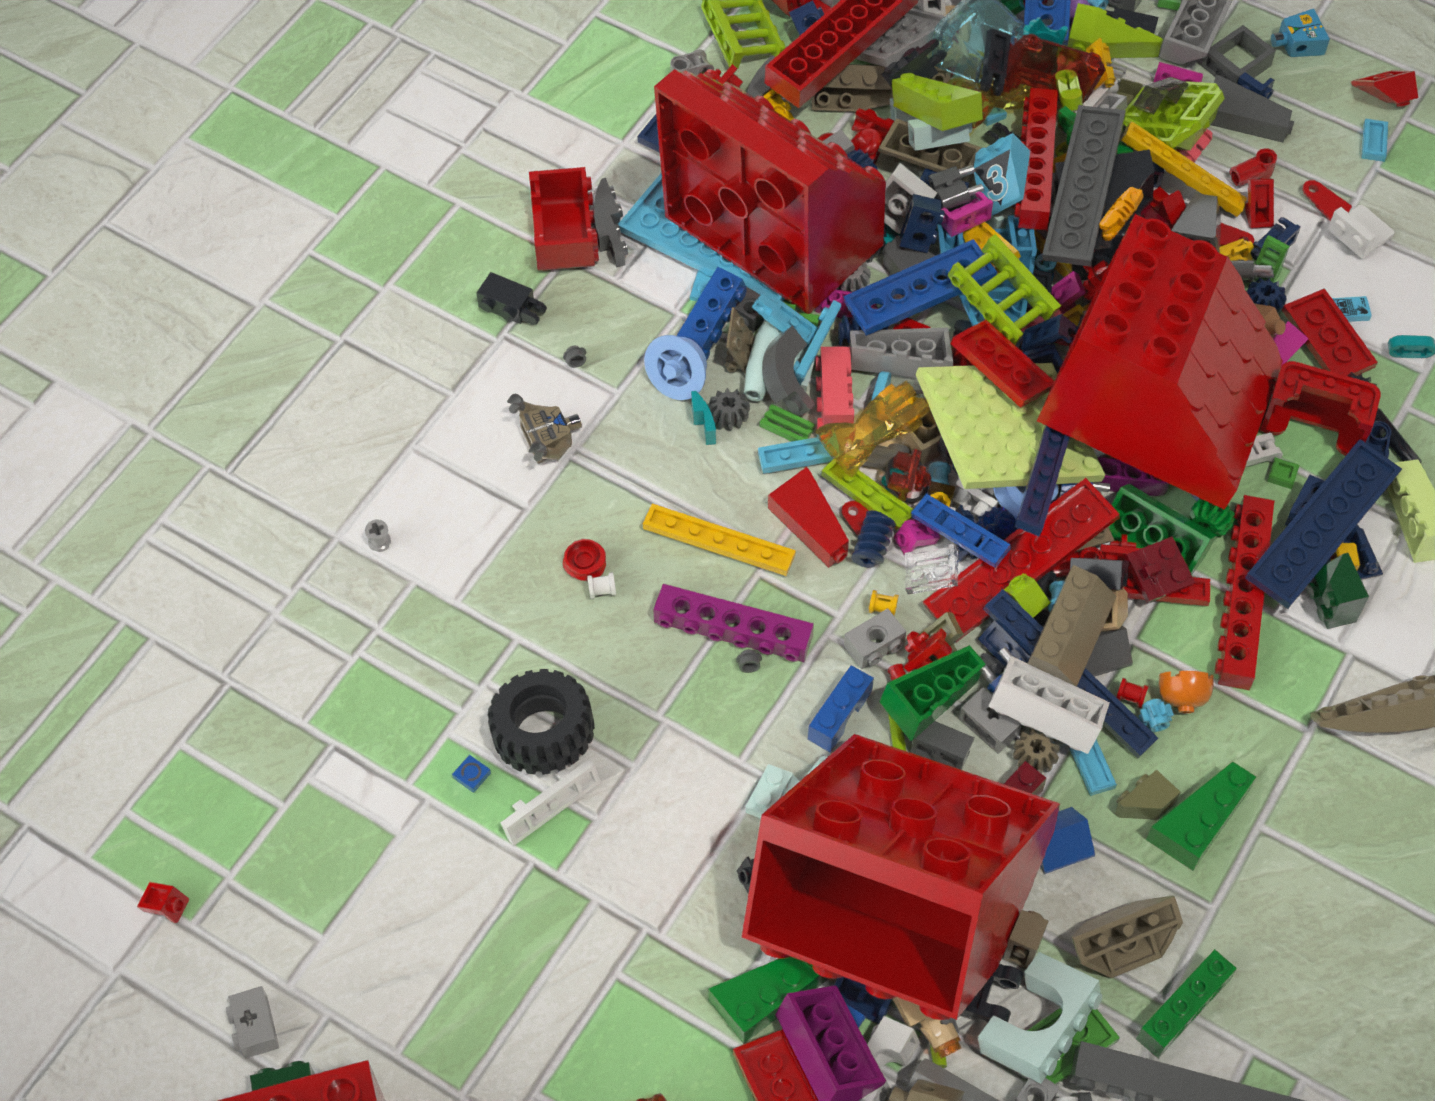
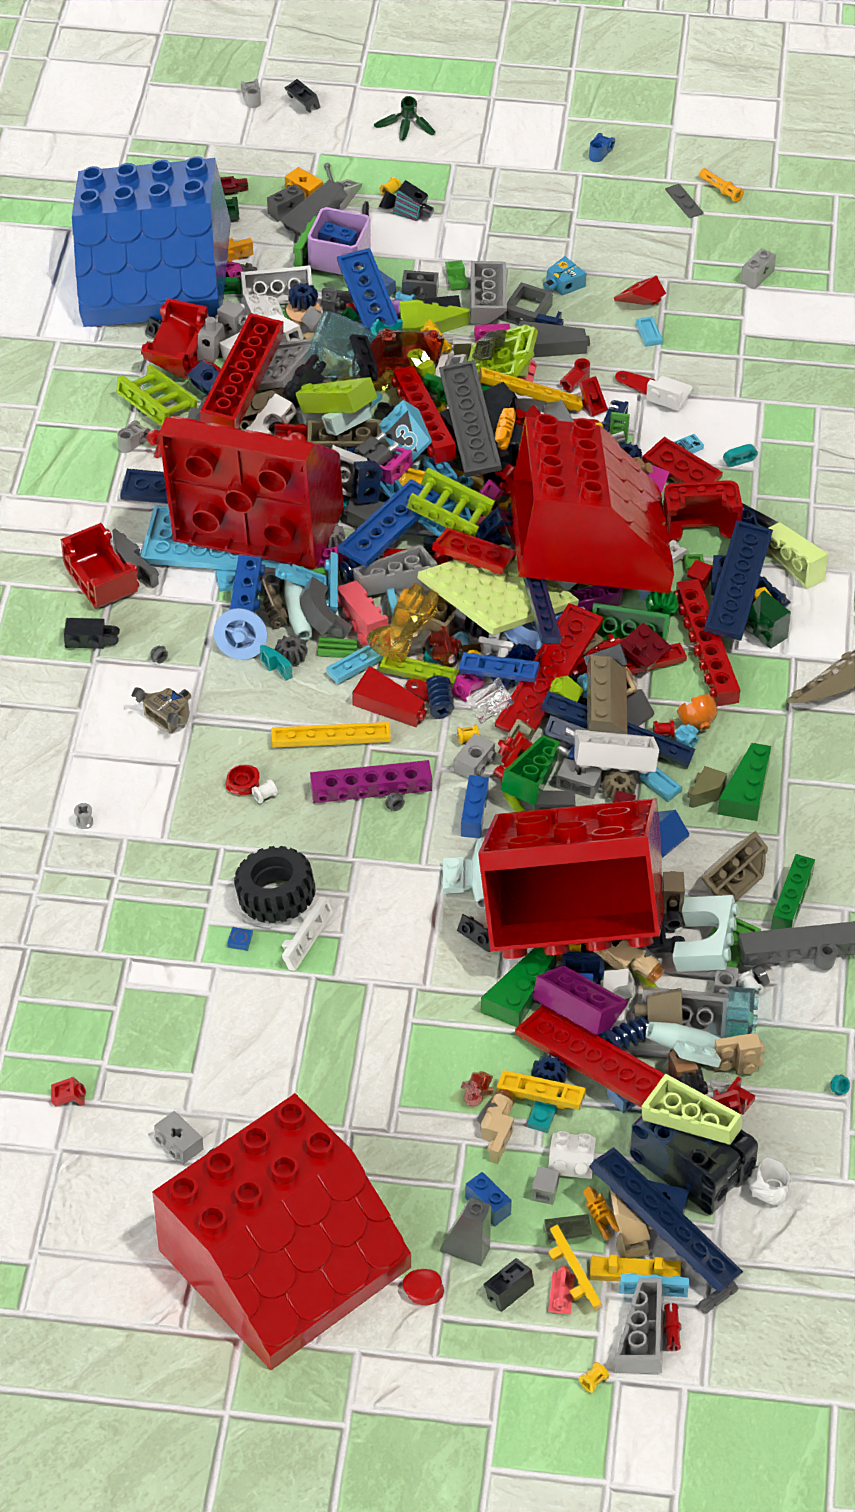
camera: 25 degrees left, 10 degrees down
none -> white arch [246,393,297,434]
none -> red panel [686,559,713,591]

